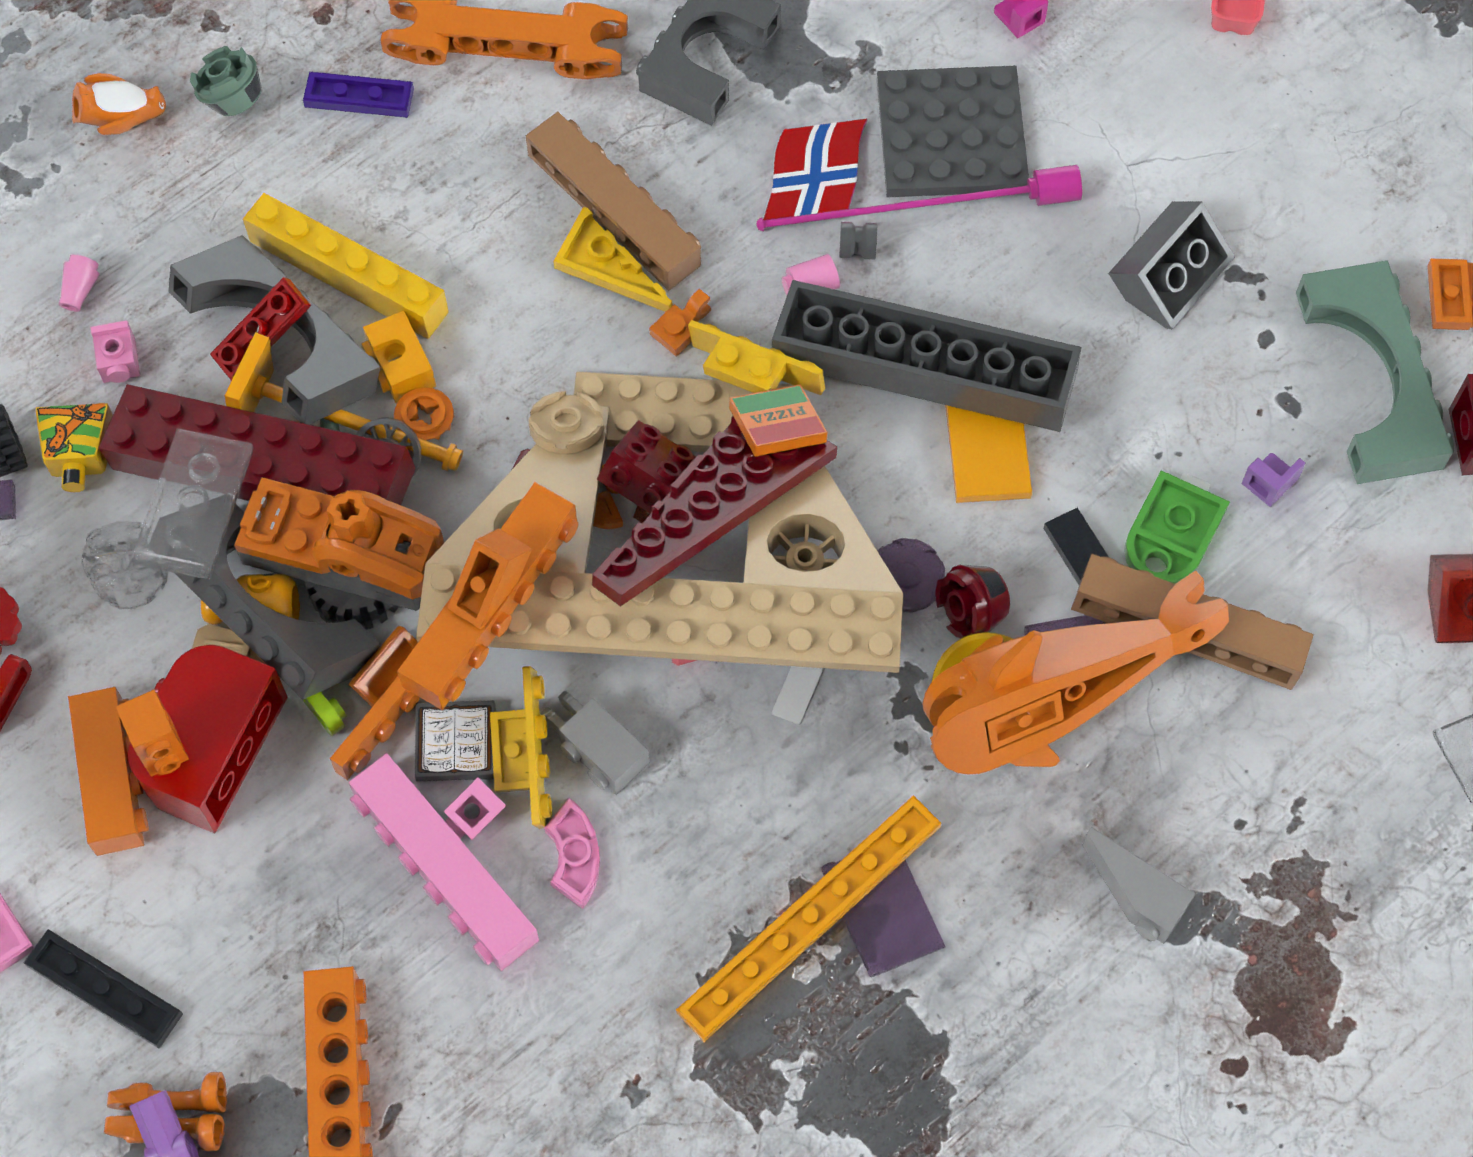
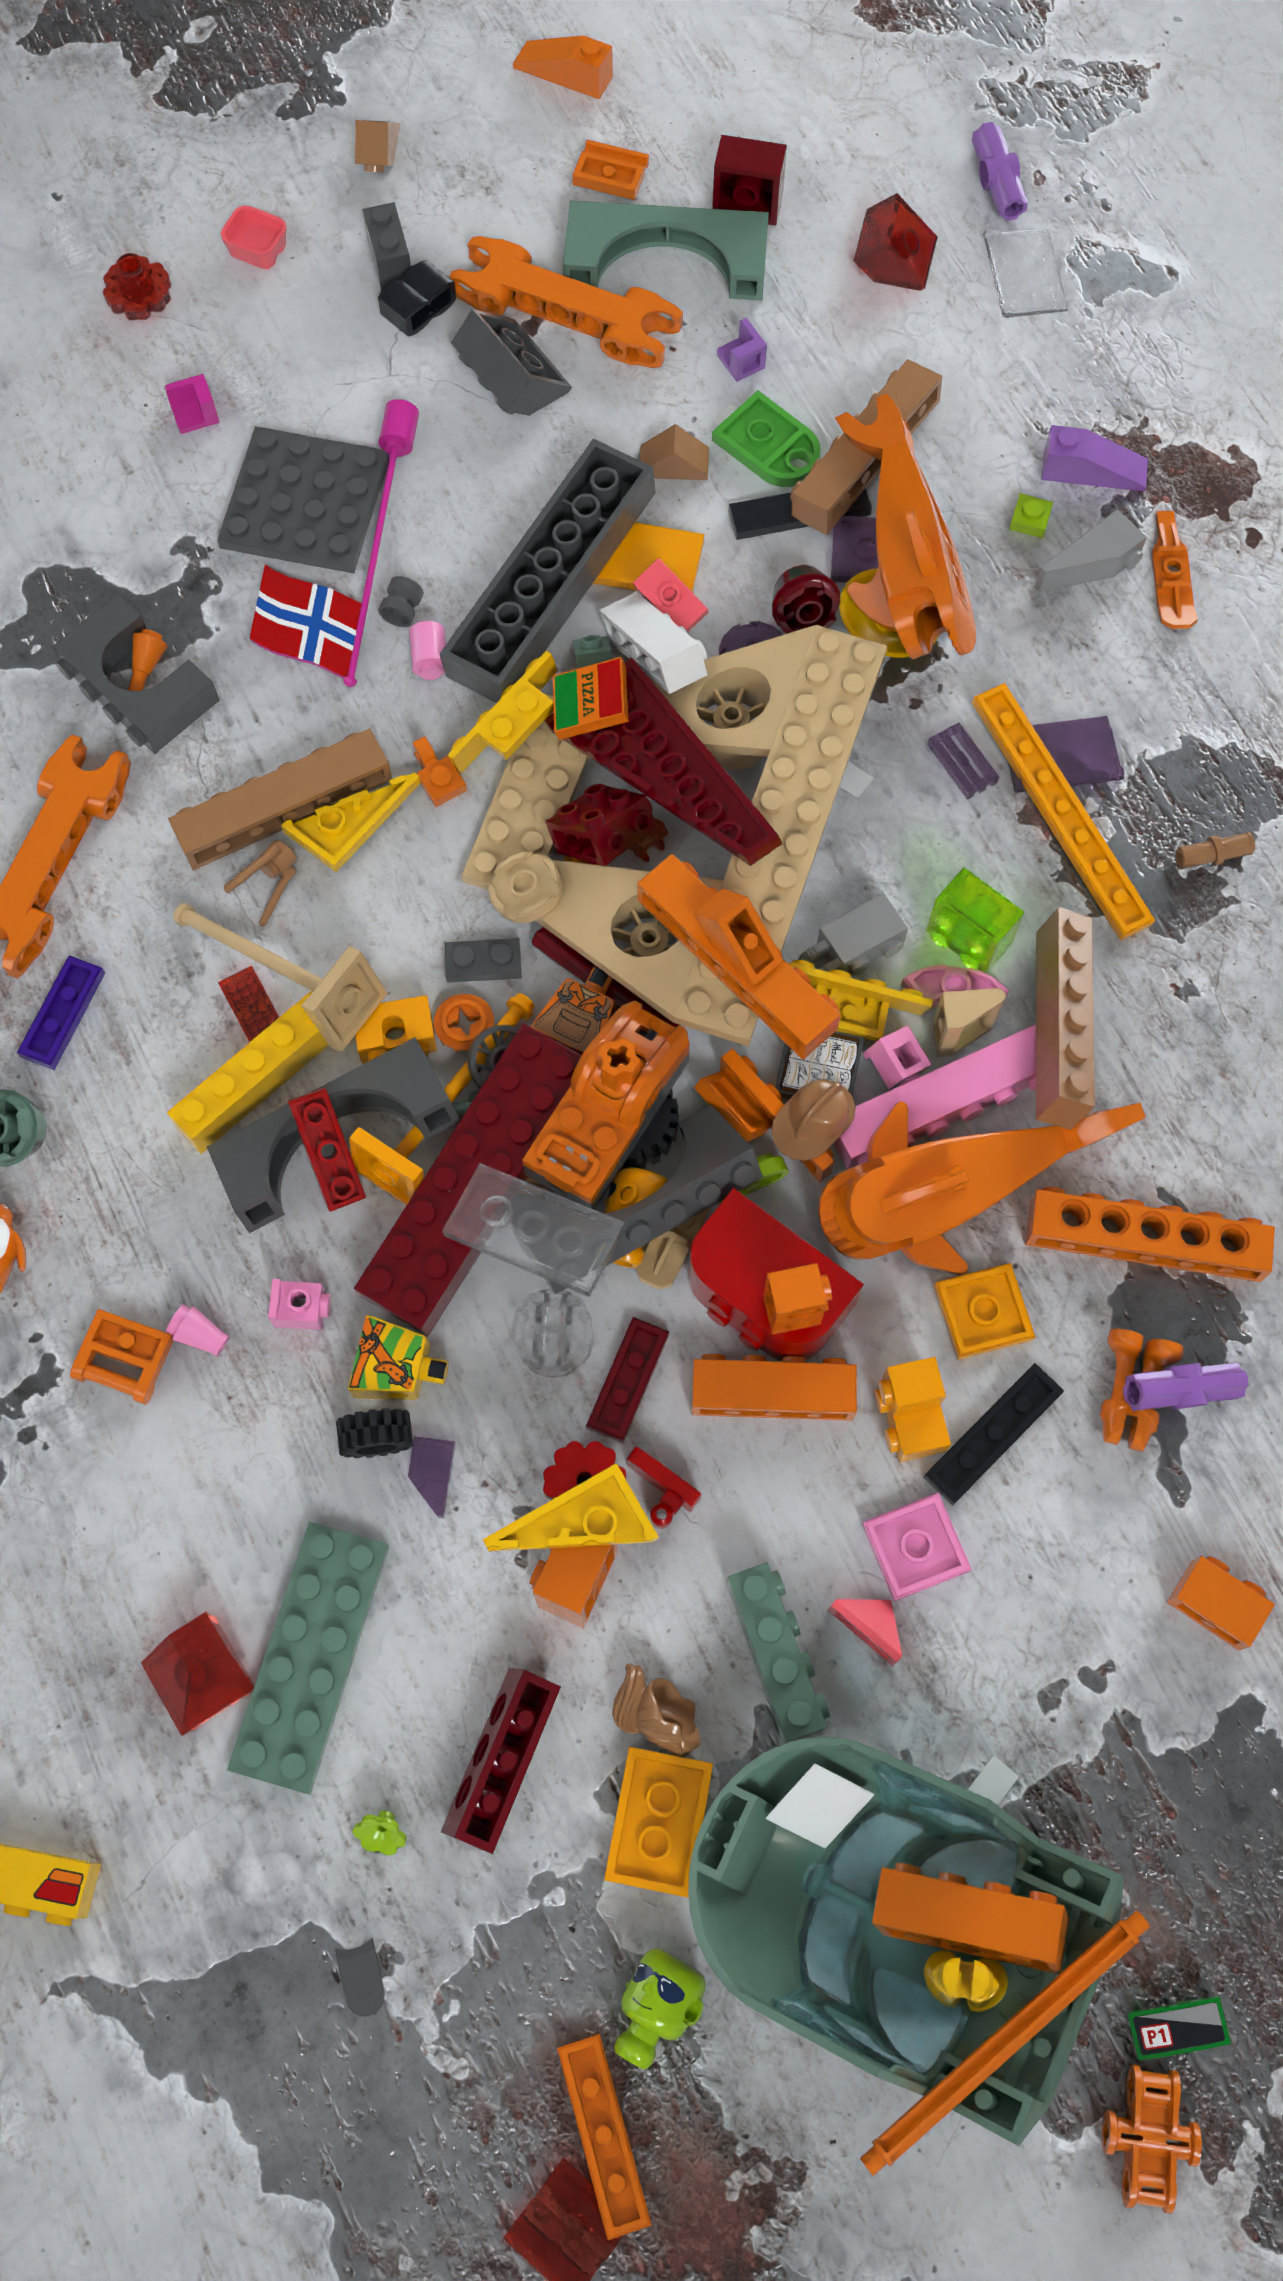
camera: 75 degrees left, 5 degrees up
none -> orange plate [70,1309,174,1405]
none -> orange cone [128,629,168,691]
none -> tan tile [173,903,388,1052]
none -> clear red tile [218,966,279,1042]
none -> medium nougat plant [224,840,297,926]
none -> medium nougat slope [355,120,400,173]
none -> dark grey brick [362,202,411,290]
none -> black brick [378,260,456,337]
none -> dark grey plate [444,938,522,983]
none -> orange piece [449,236,683,368]
none -> torso [531,967,618,1056]
none -> sand green bracket [573,635,612,669]
none -> dark red tile [586,1317,670,1444]
none -> white brick [599,592,708,694]
none -> coral brick [633,558,709,633]
none -> medium nougat slope [640,424,709,480]
none -> medium nougat piece [772,1079,856,1161]
none -> orange animal [818,1101,1146,1275]
none -> light orange brick [874,1357,951,1463]
none -> clear neon green brick [926,867,1025,973]
none -> clear purple tile [927,722,1000,800]
none -> tan tile [932,988,1006,1057]
none -> light orange tile [934,1263,1036,1360]
none -> lime plate [1009,493,1054,538]
none -> medium nougat brick [1036,907,1095,1130]
none -> medium lavender slope [1041,425,1148,492]
none -> orange piece [1152,511,1198,629]
none -> medium nougat pin [1175,832,1255,869]

